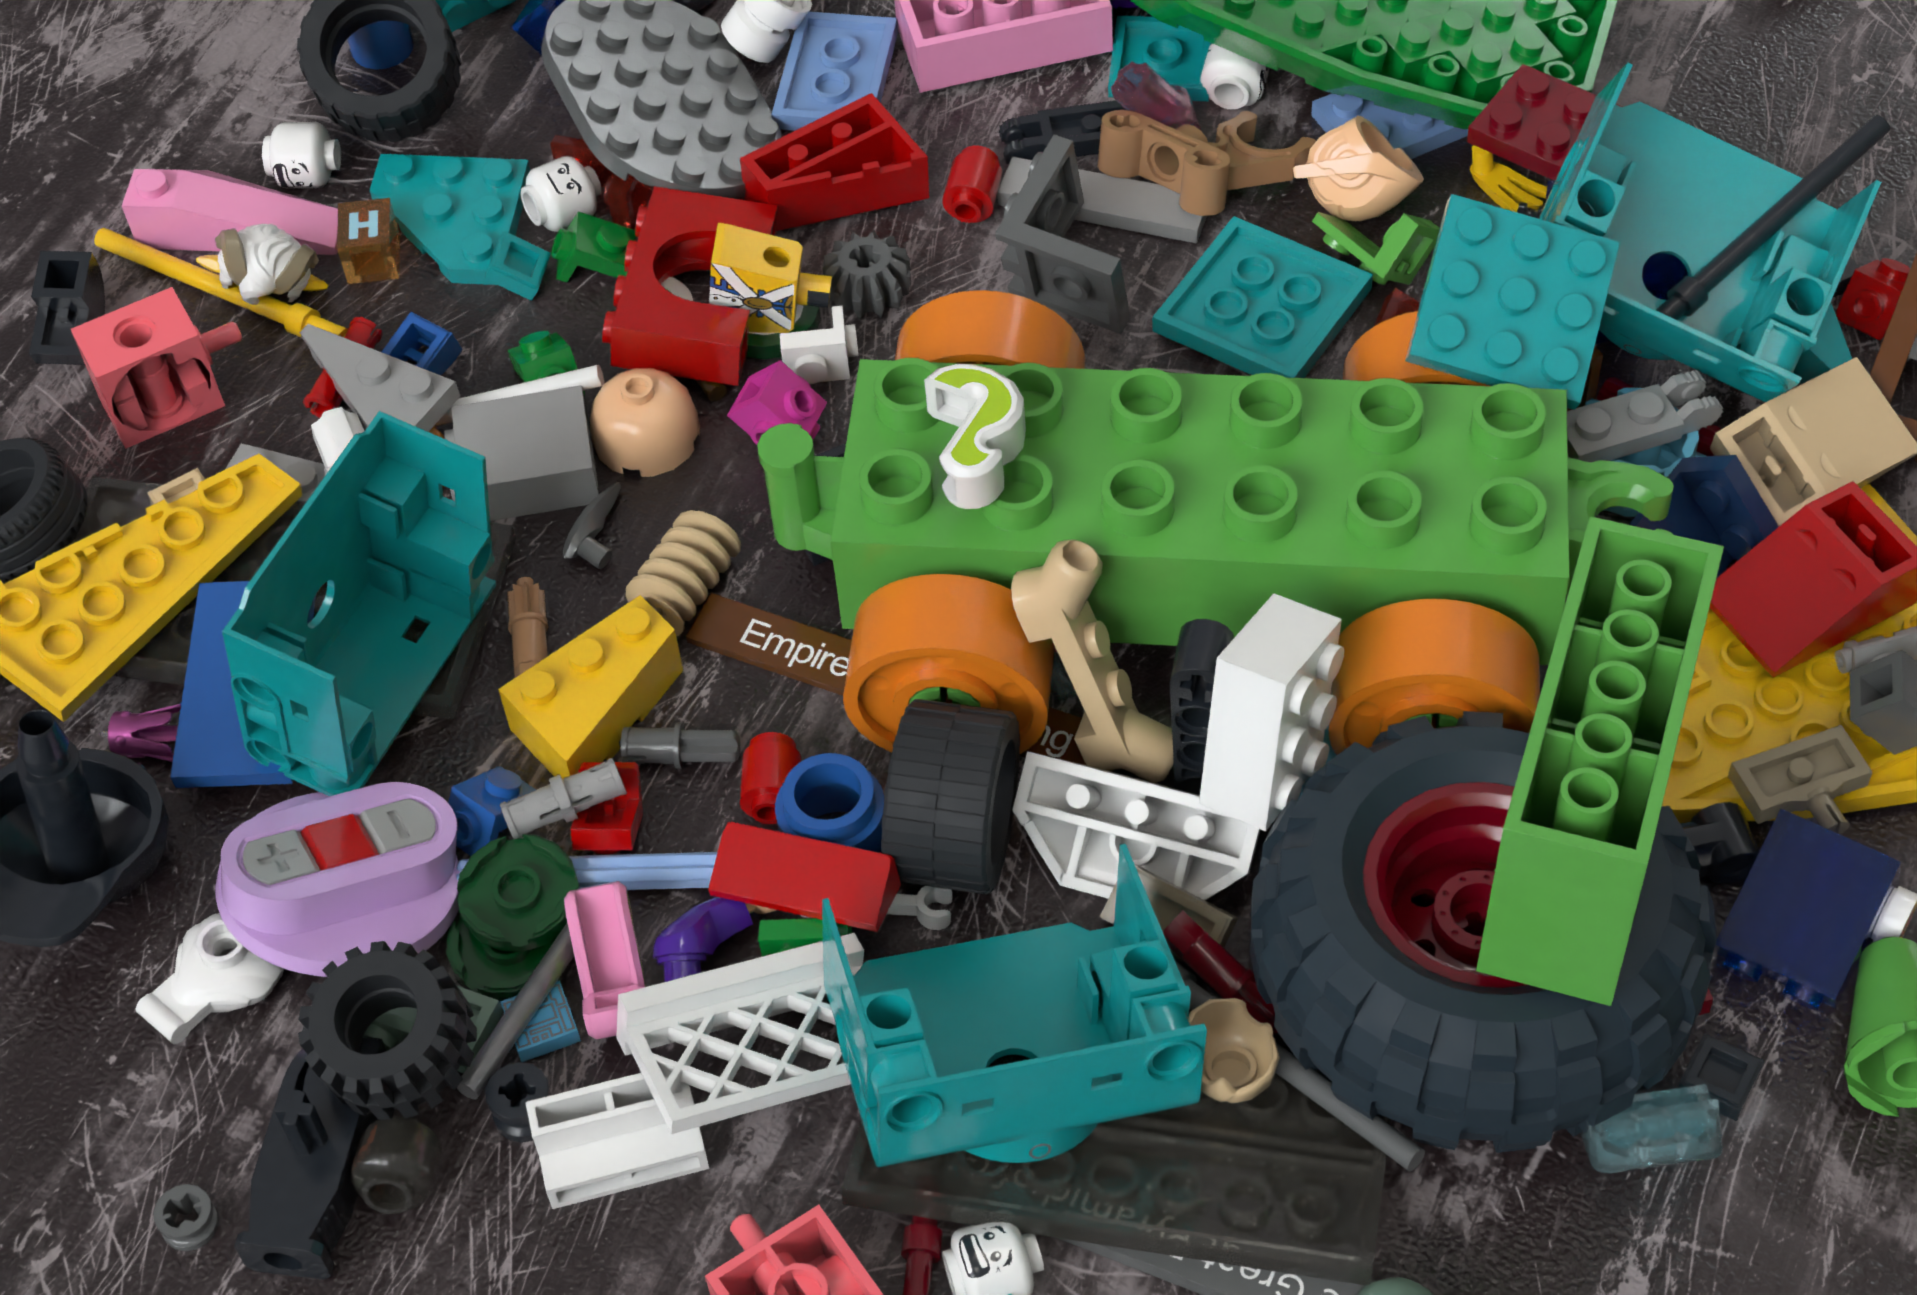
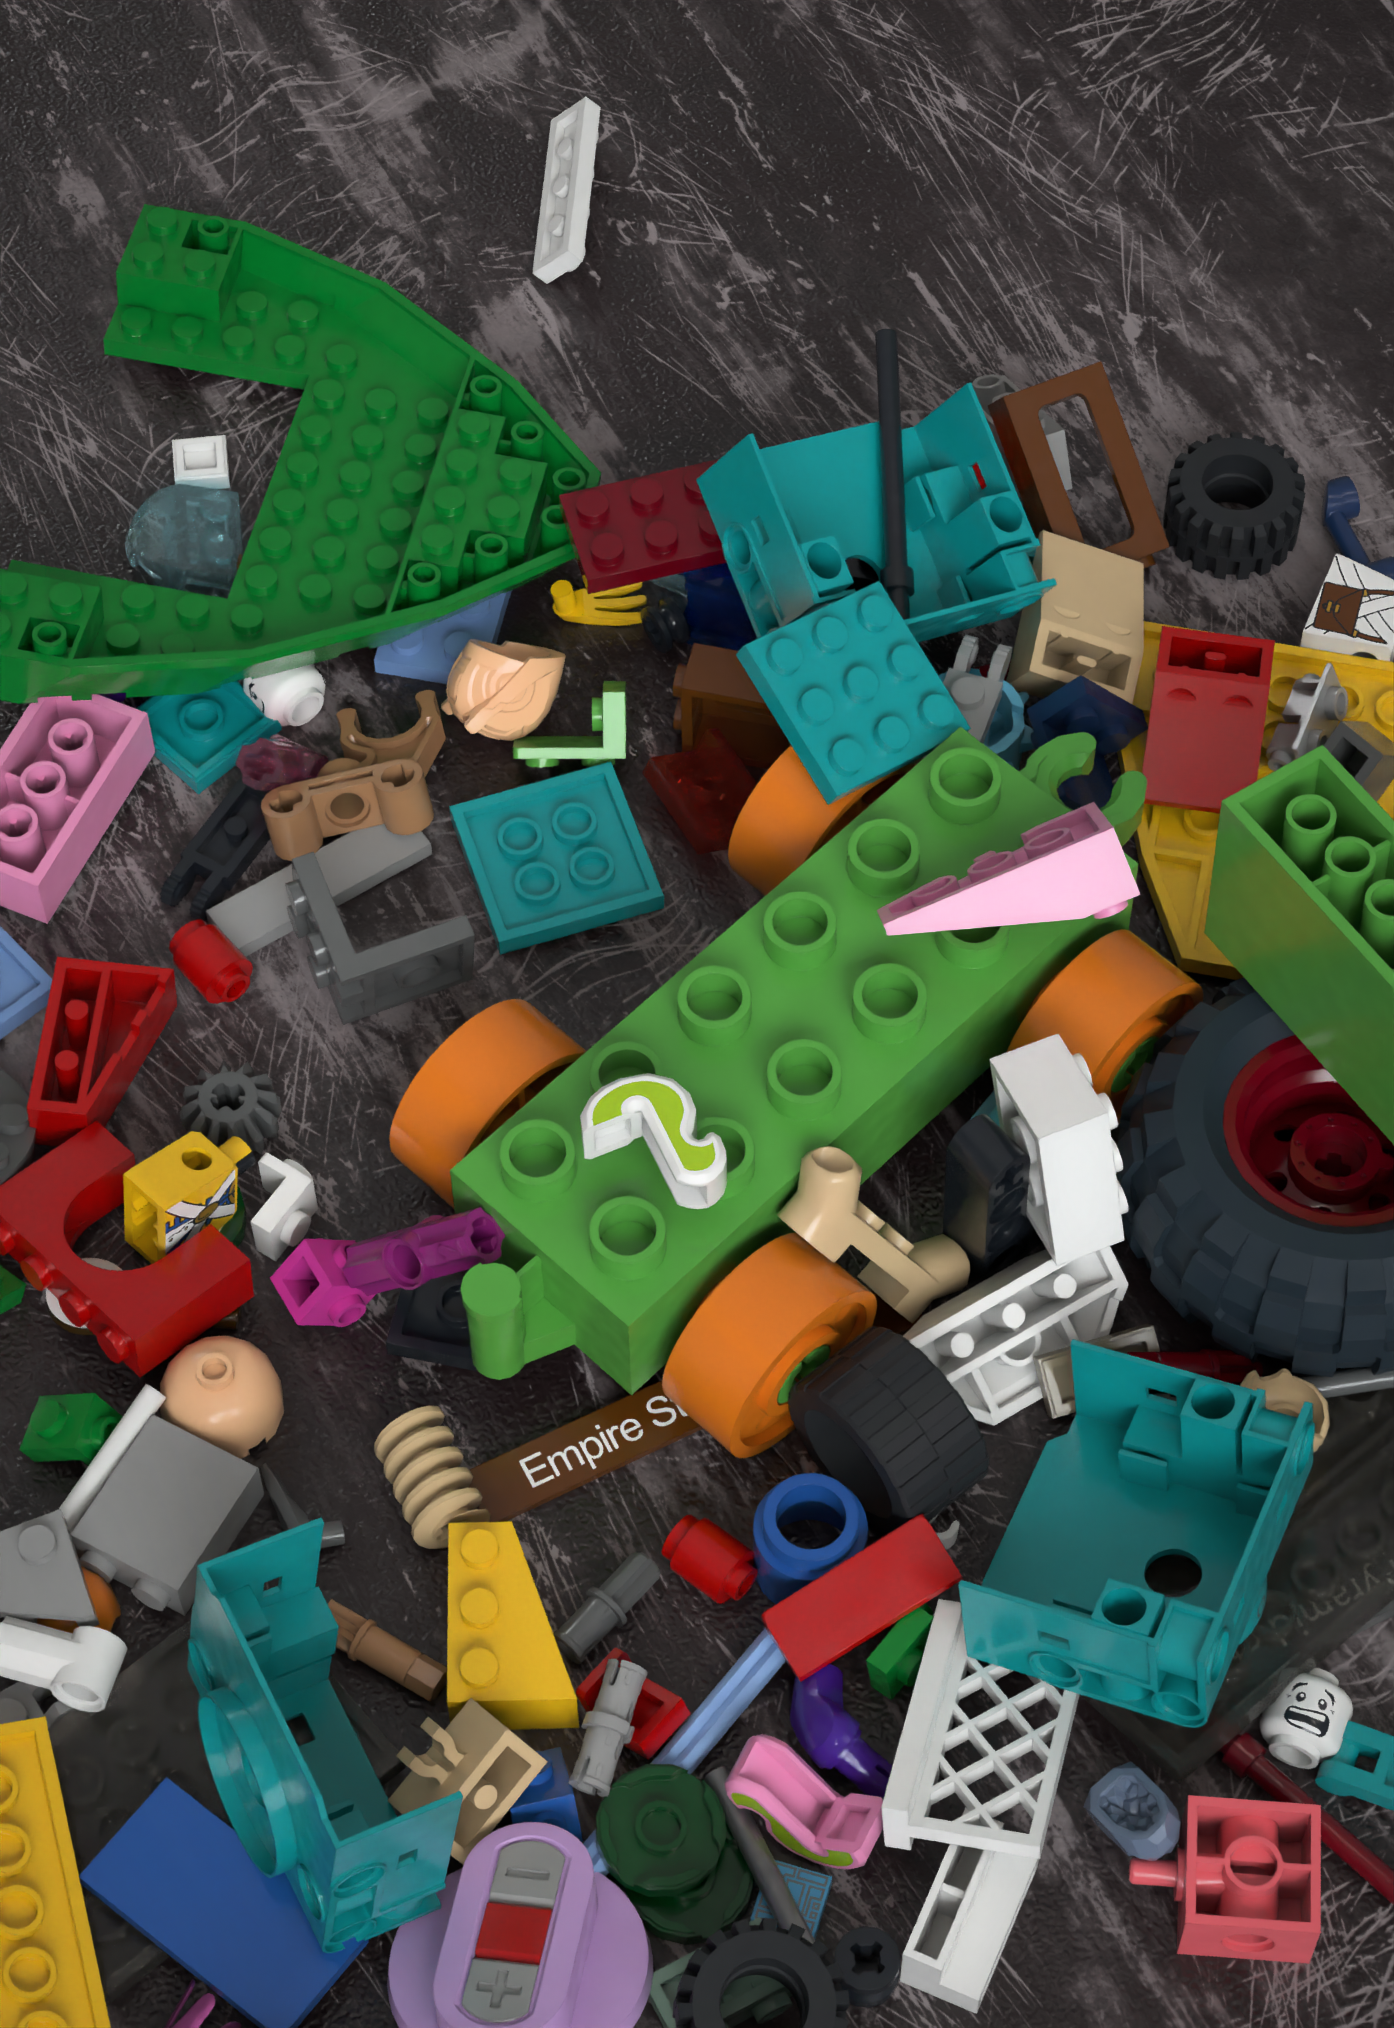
camera: 55 degrees left, 5 degrees up
none -> magenta piece [342,1207,506,1296]
none -> tan brick [387,1698,548,1865]
none -> bright pink wedge [877,802,1140,936]
none -> sand blue rock [1083,1762,1181,1861]

